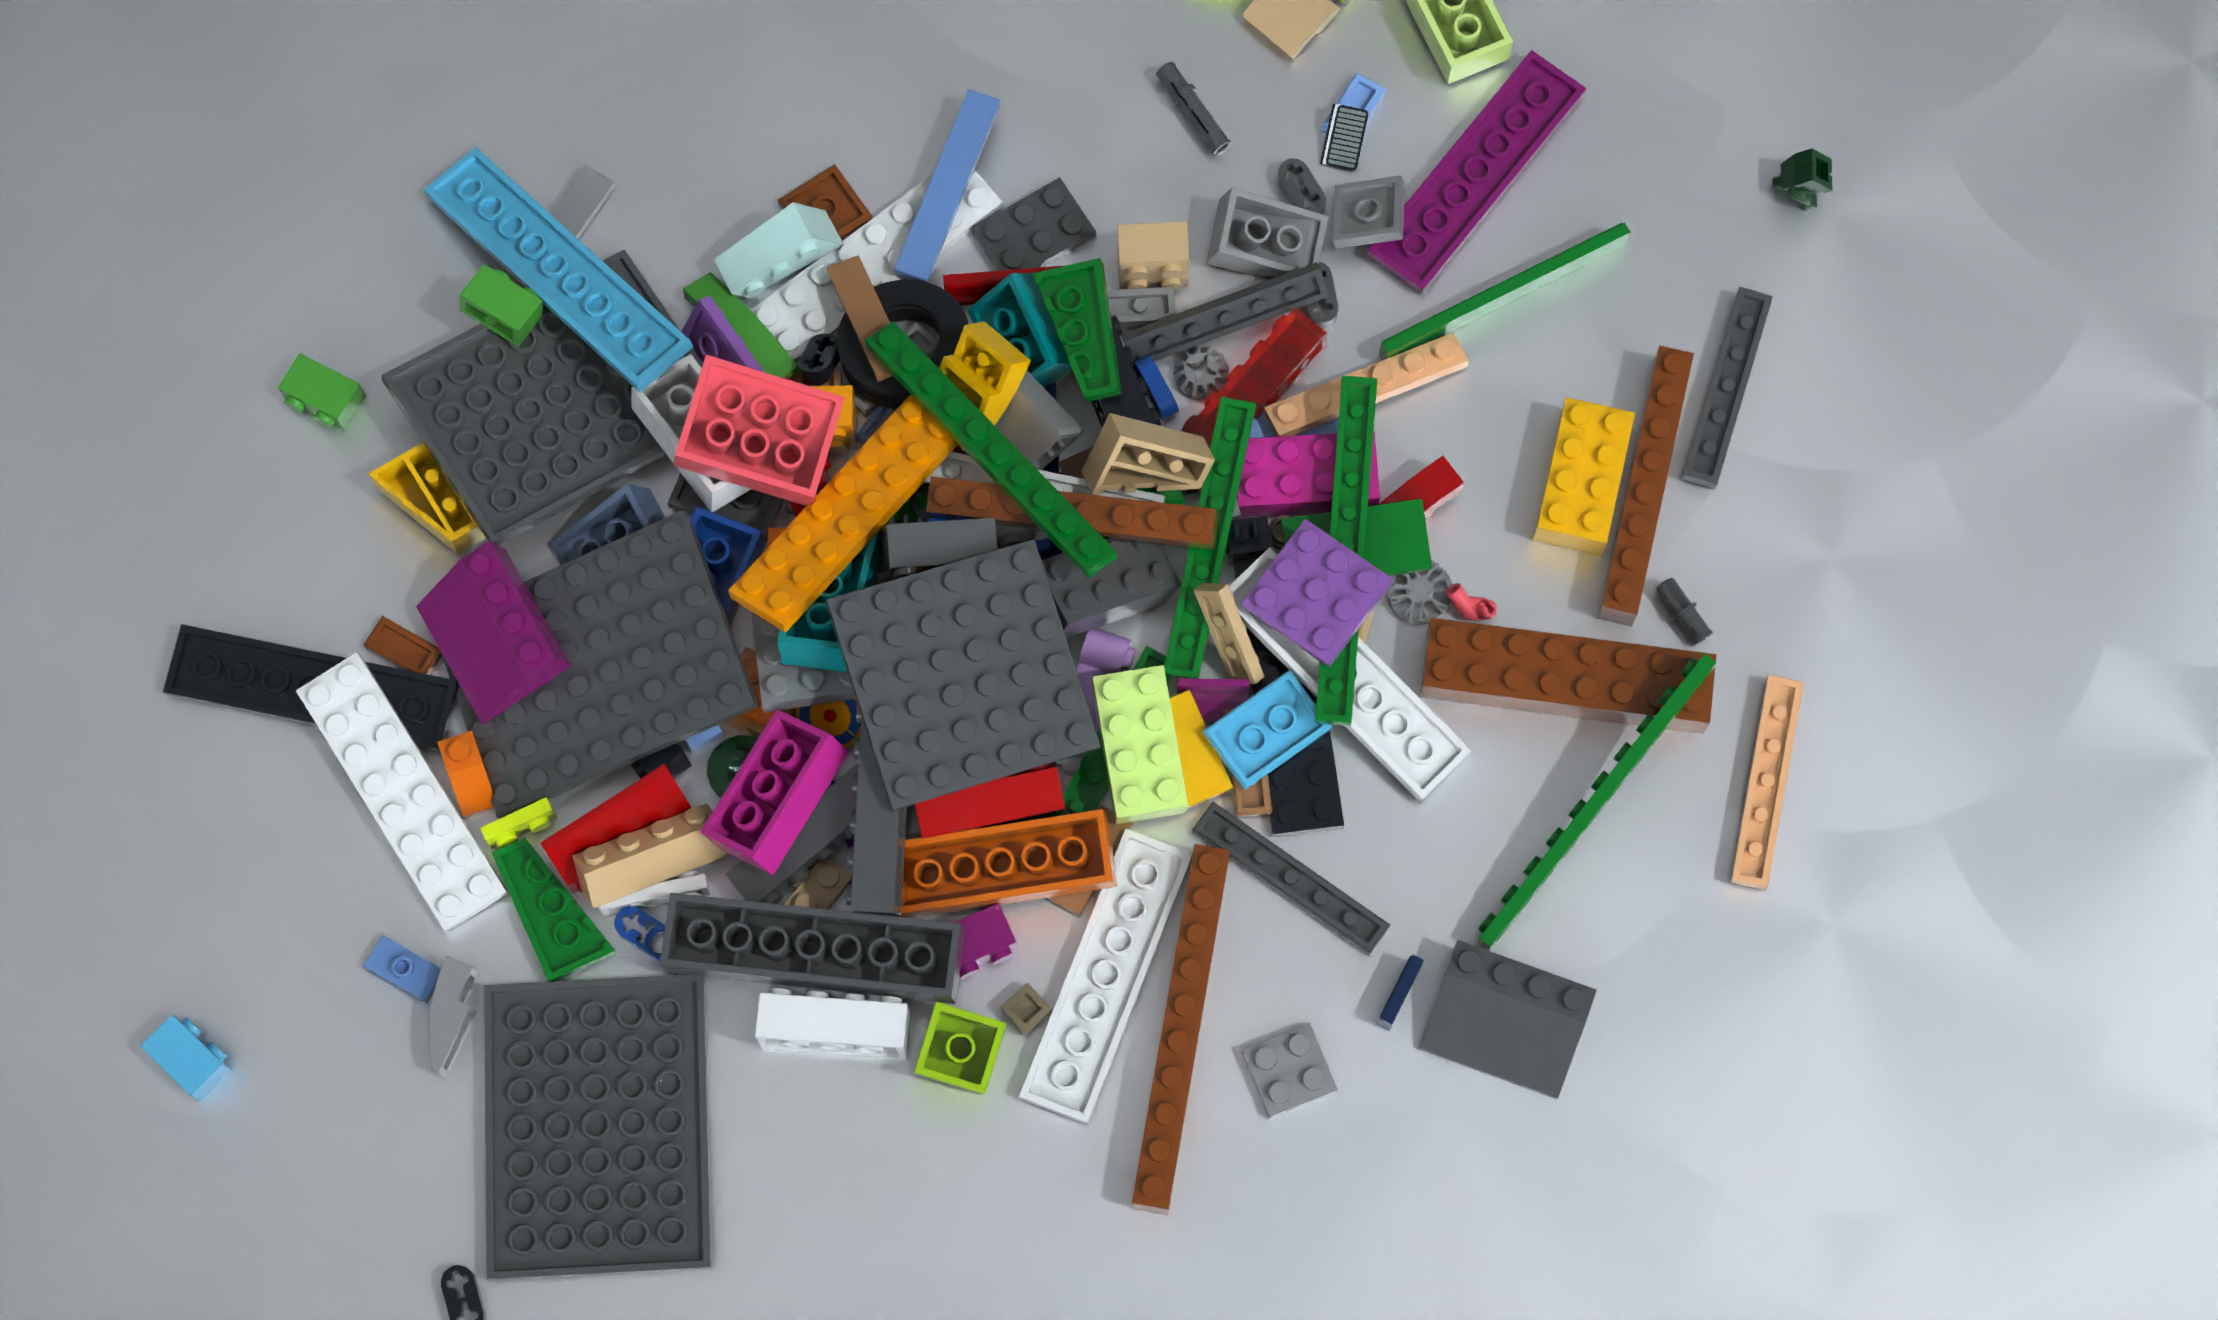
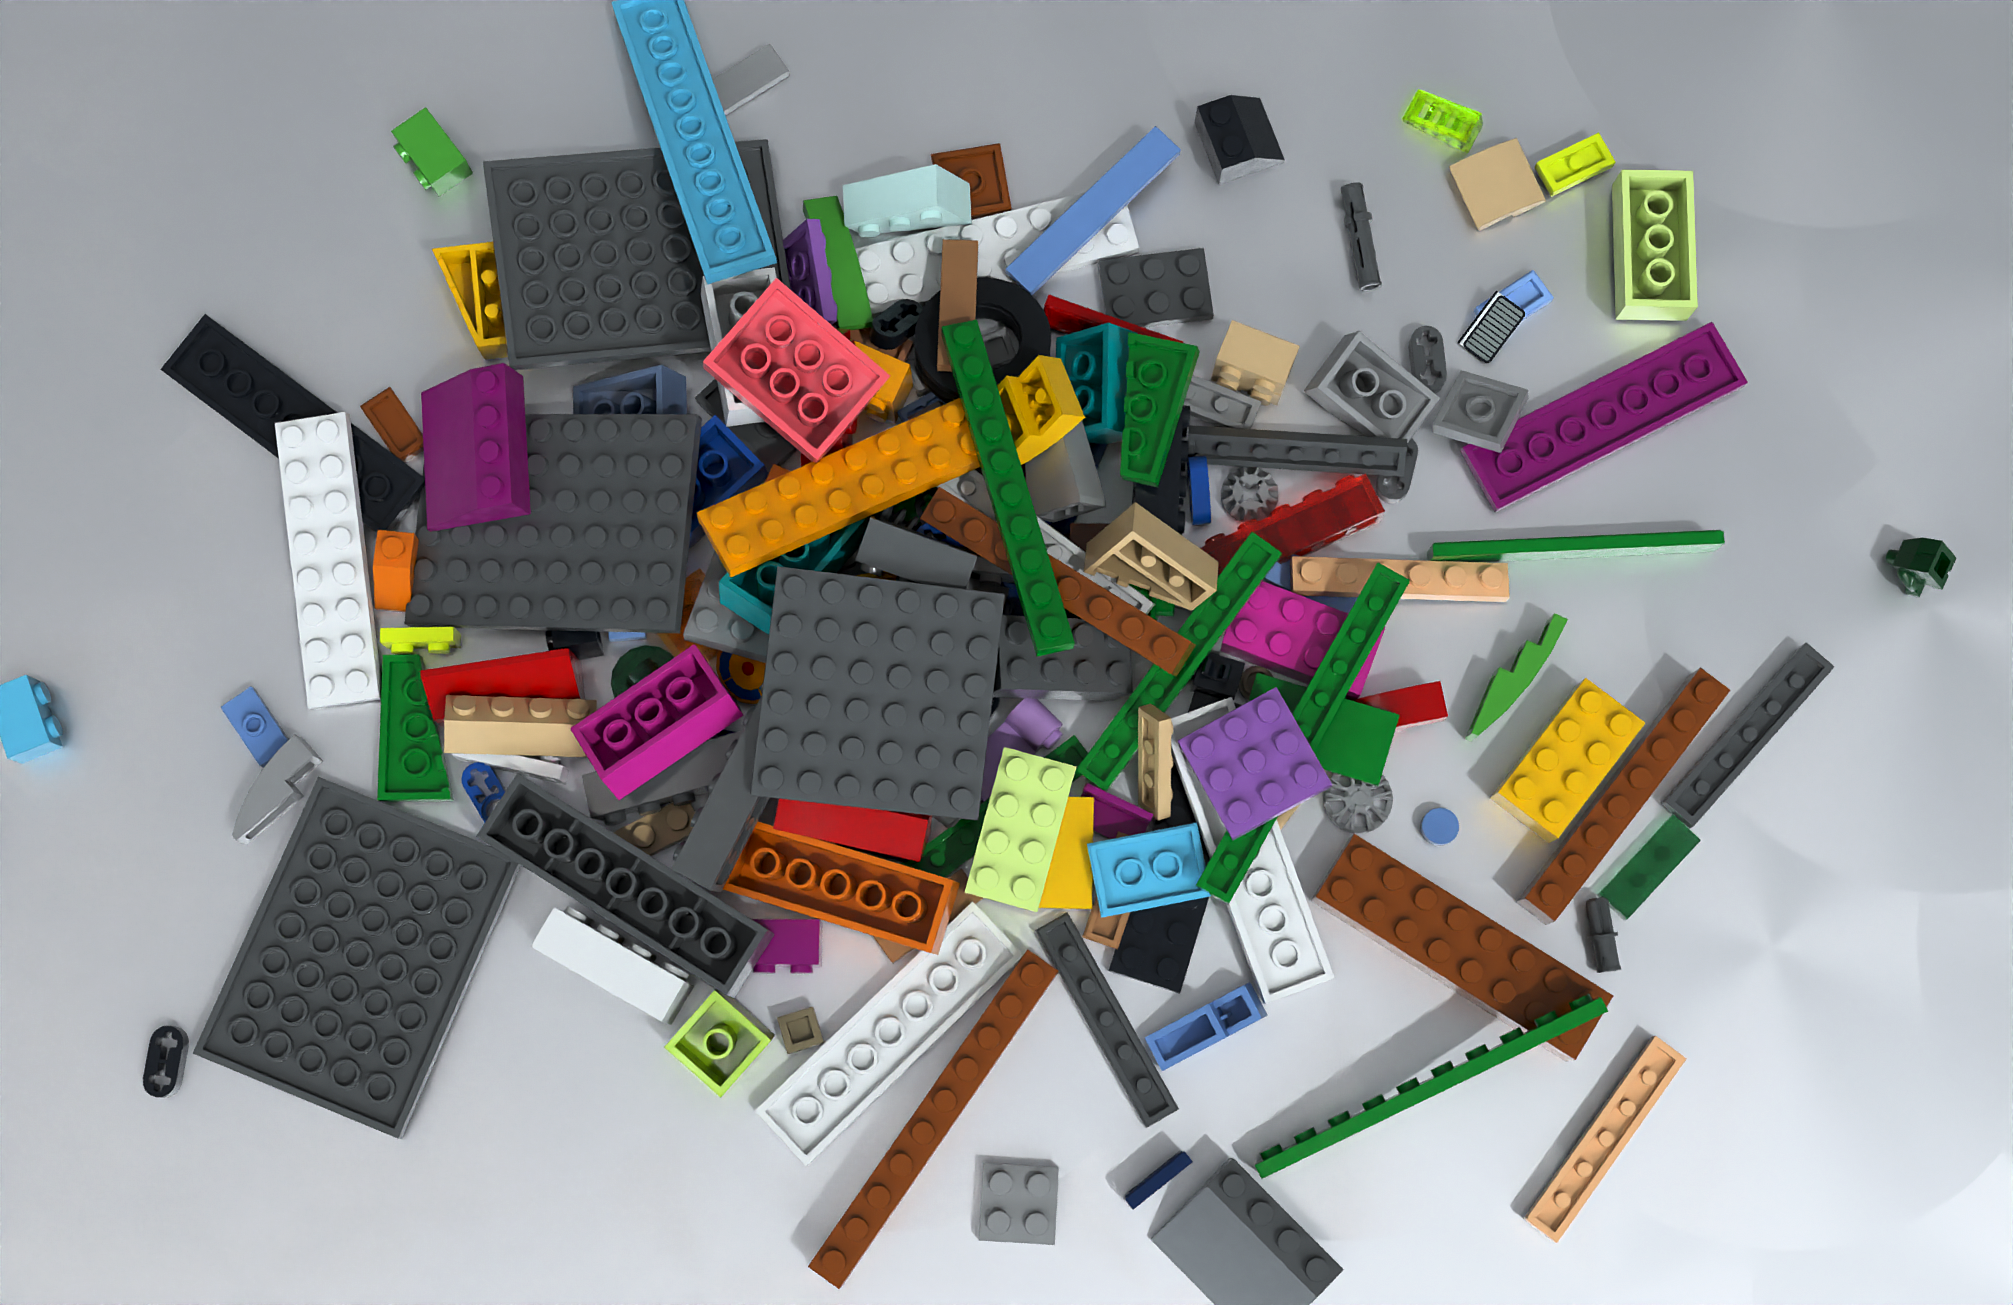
camera: 25 degrees right, 5 degrees up
bright green brick [460,264,543,347] -> none
coral arm [1445,583,1497,621] -> none
none -> medium blue slope [1145,982,1268,1071]
none -> black slope [1194,95,1285,185]
none -> medium blue tile [1420,808,1459,846]
none -> bright green slope [1465,613,1568,742]
none -> clear green tile [1597,815,1701,921]

